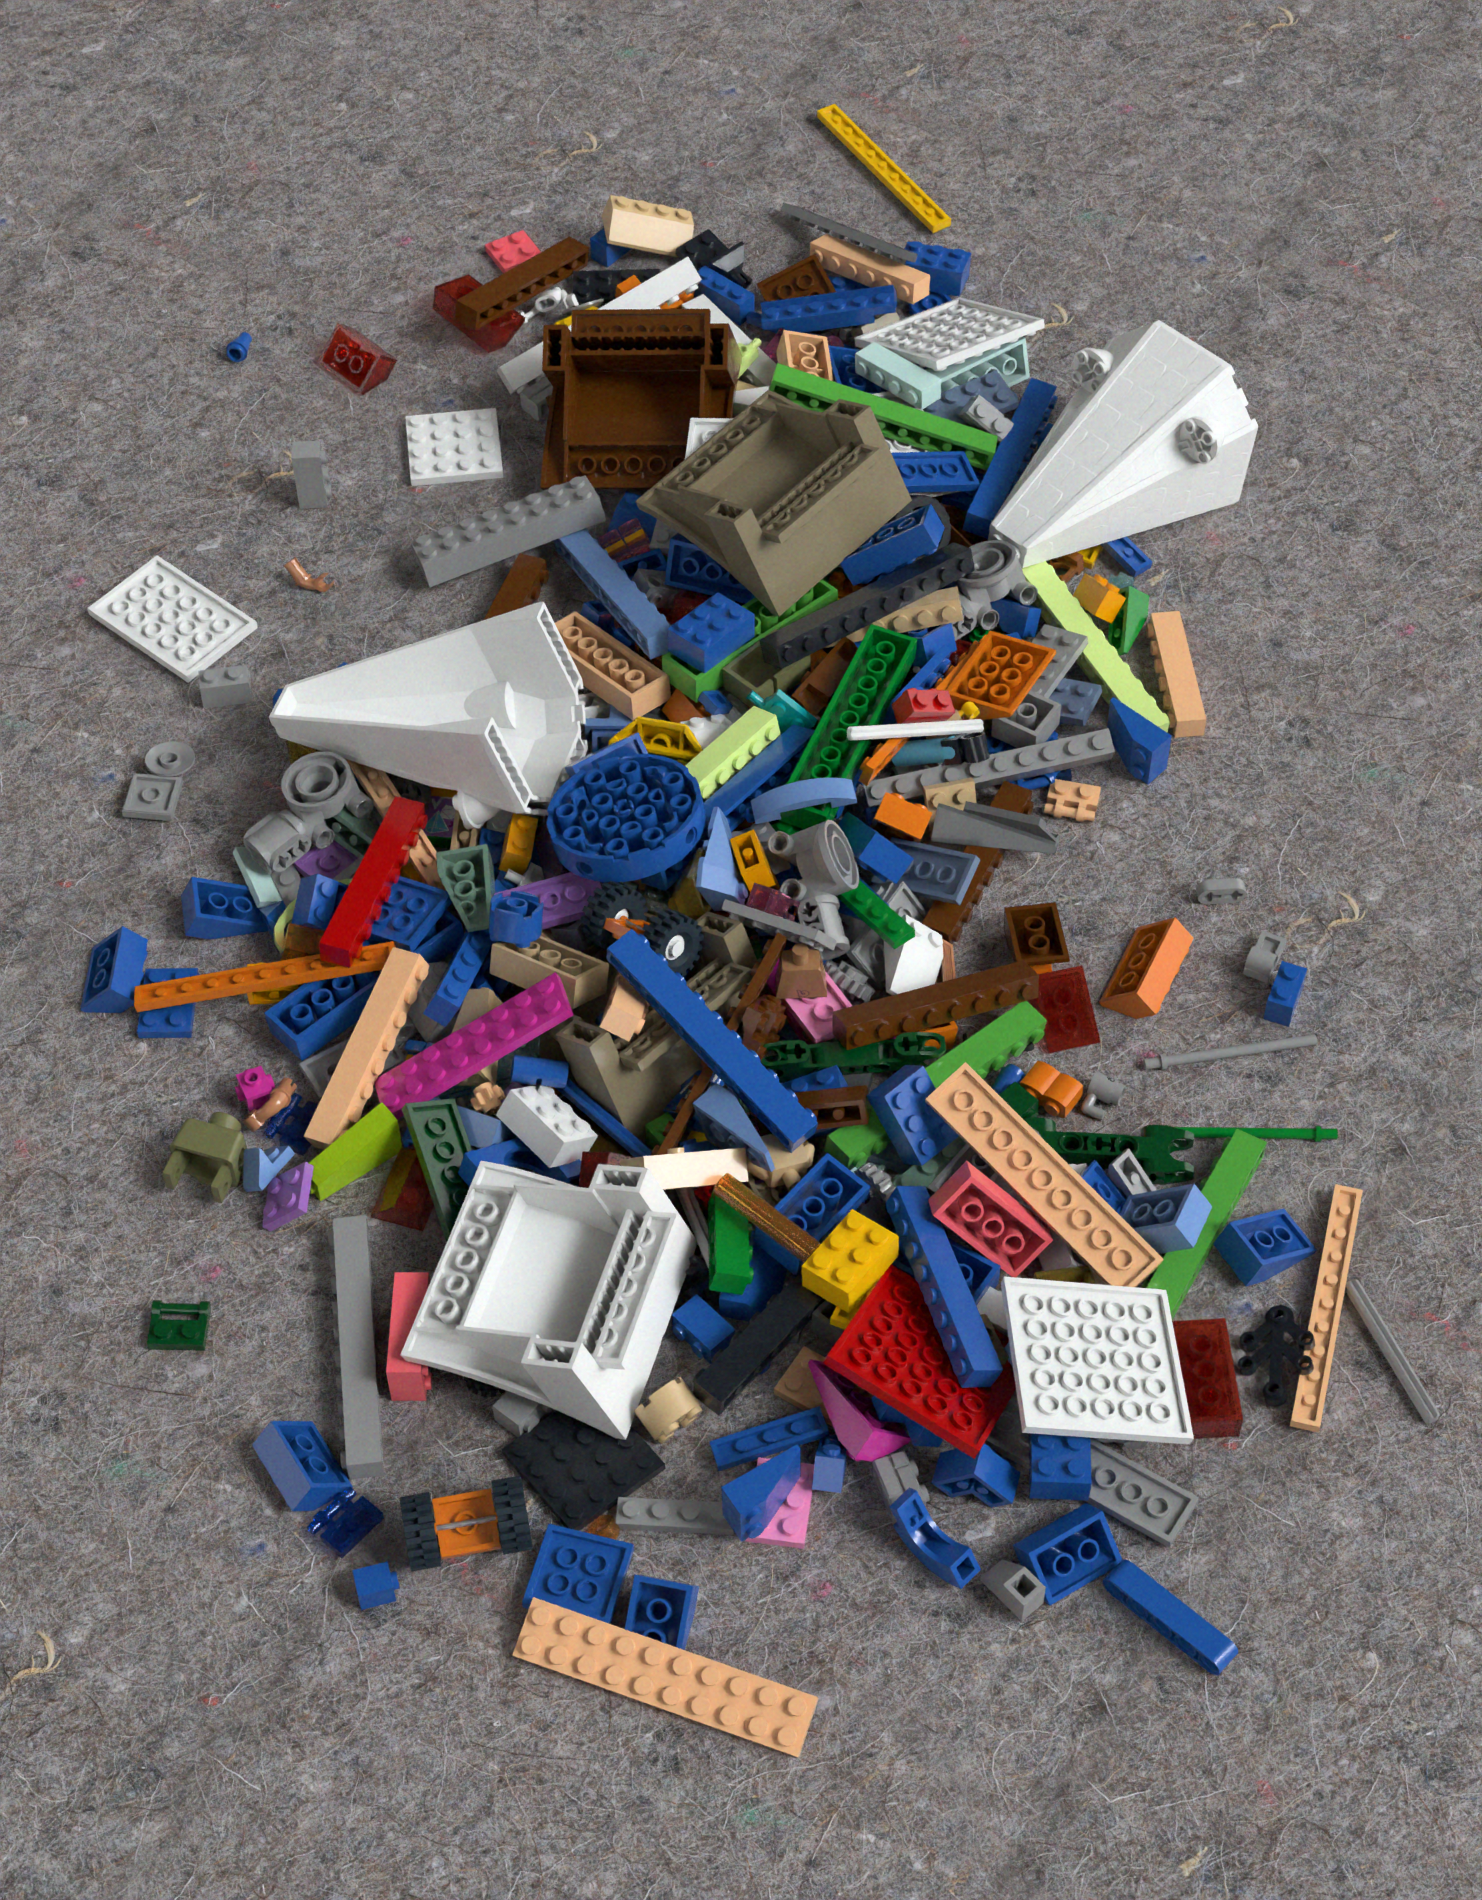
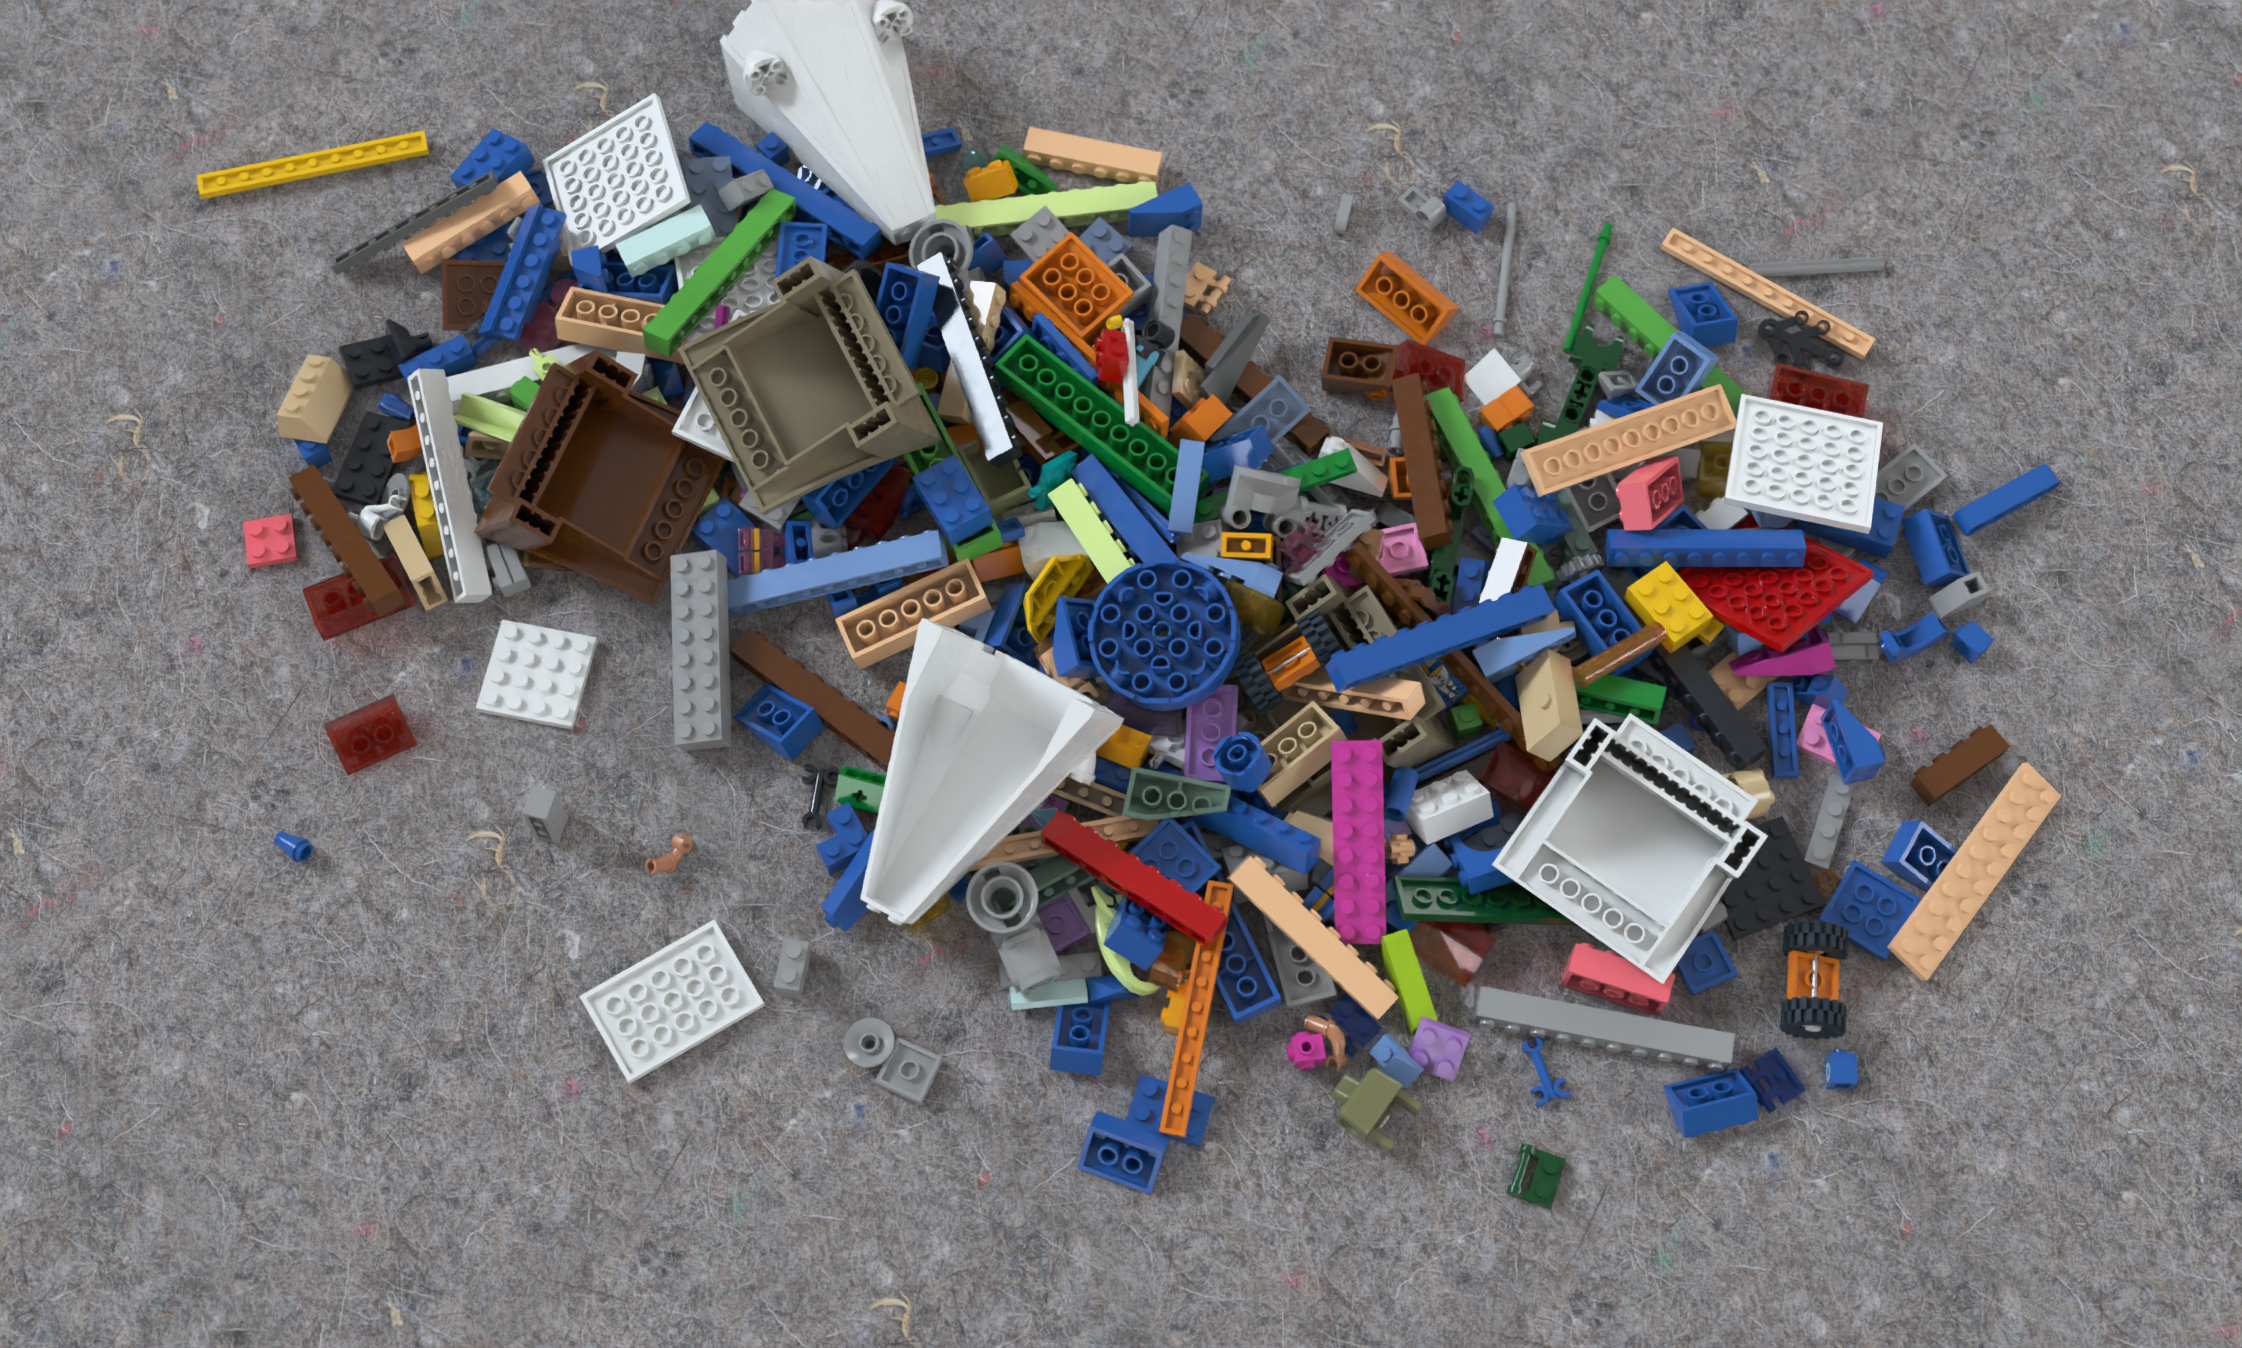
camera: 75 degrees left, 15 degrees up
none -> tan slope [382,514,448,611]
none -> blue slope [571,245,611,293]
none -> blue slope [734,683,825,761]
none -> white sticker [1463,348,1521,405]
none -> blue bar [1522,1037,1571,1107]
none -> blue plate [1676,930,1738,996]
none -> reddish brown brick [1910,724,2010,807]
none -> blue brick [1950,620,1994,664]

